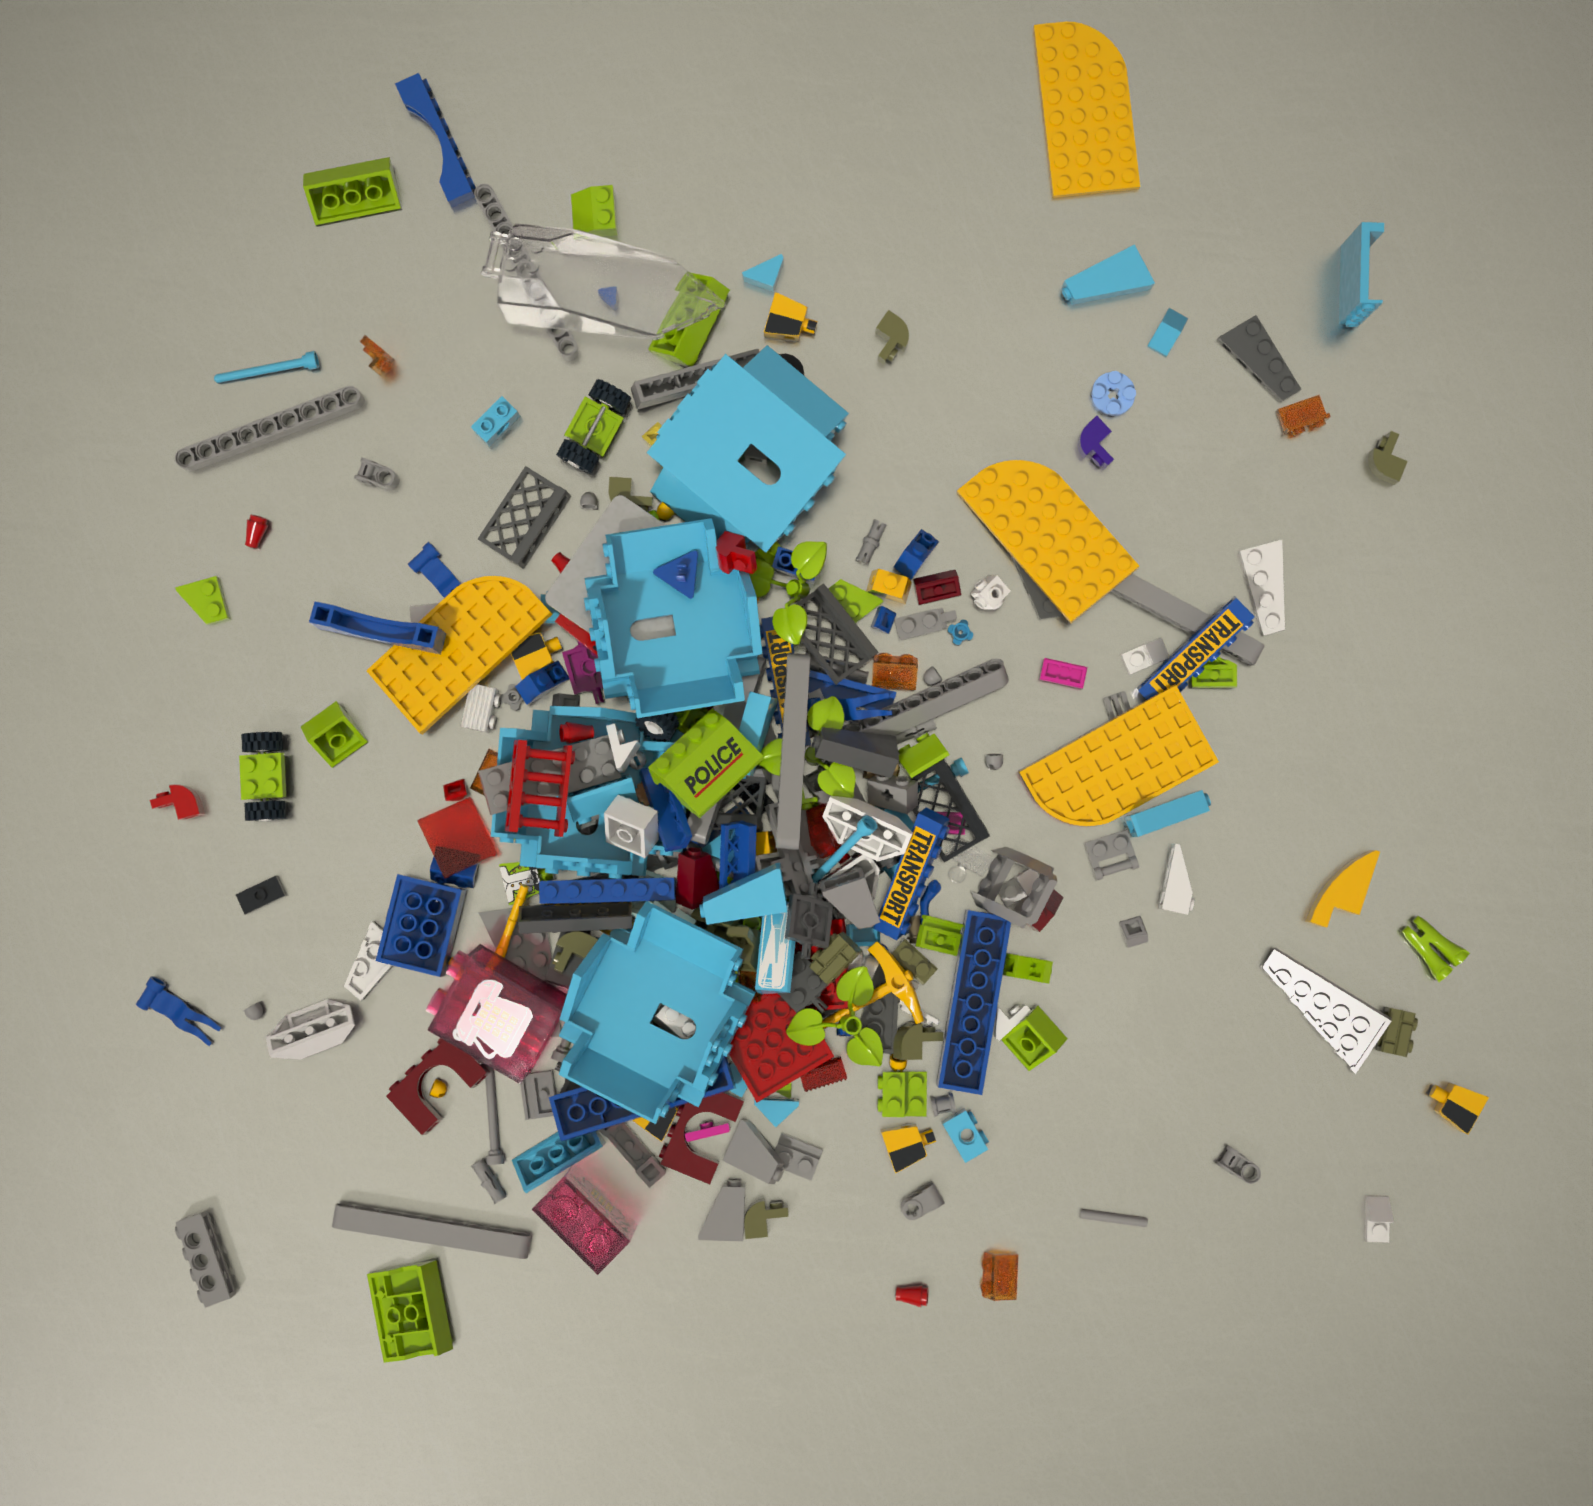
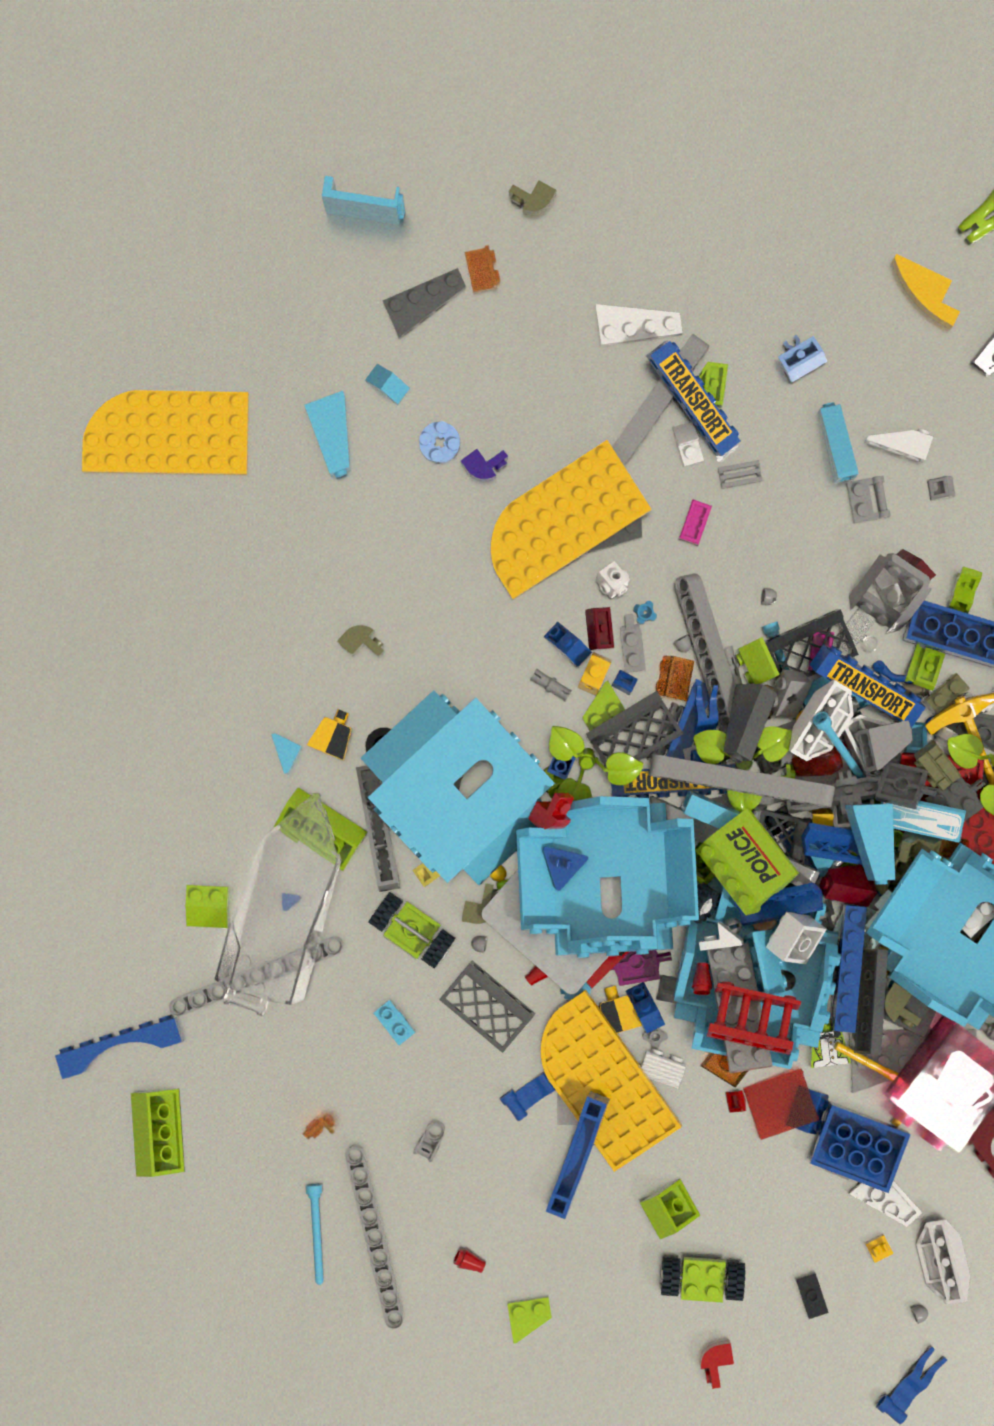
camera: 80 degrees left, 0 degrees up
yellow plate [1019,684,1219,826] -> none
none -> light blue brick [778,335,827,382]
none -> yellow tile [865,1234,894,1263]

